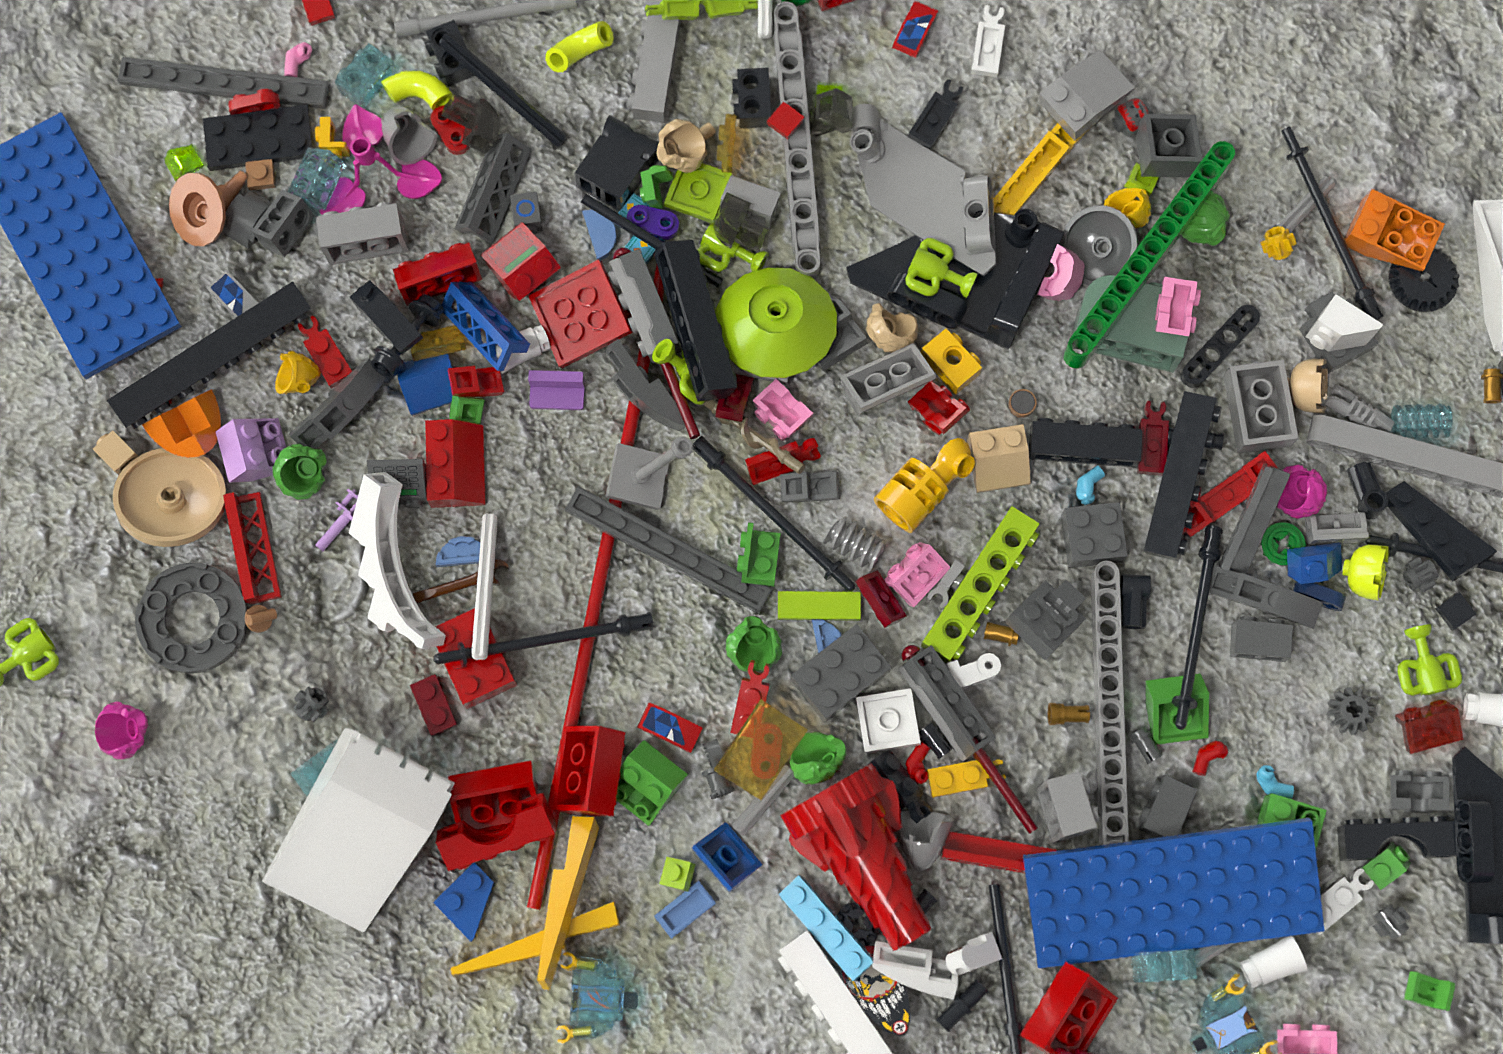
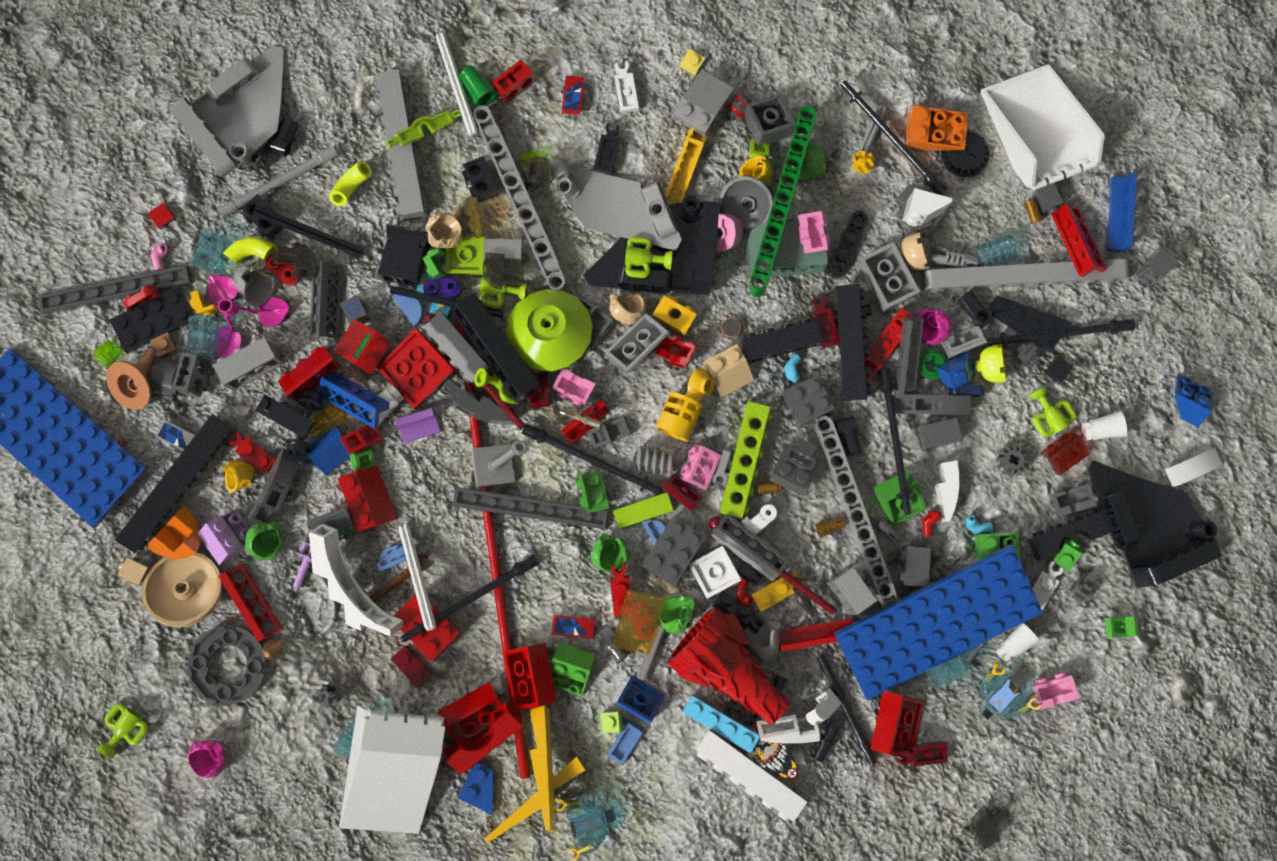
camera: 20 degrees left, 5 degrees up
red tile [767,101,804,140] -> none
none -> light yellow plate [680,49,705,76]
none -> white slope [935,460,959,523]

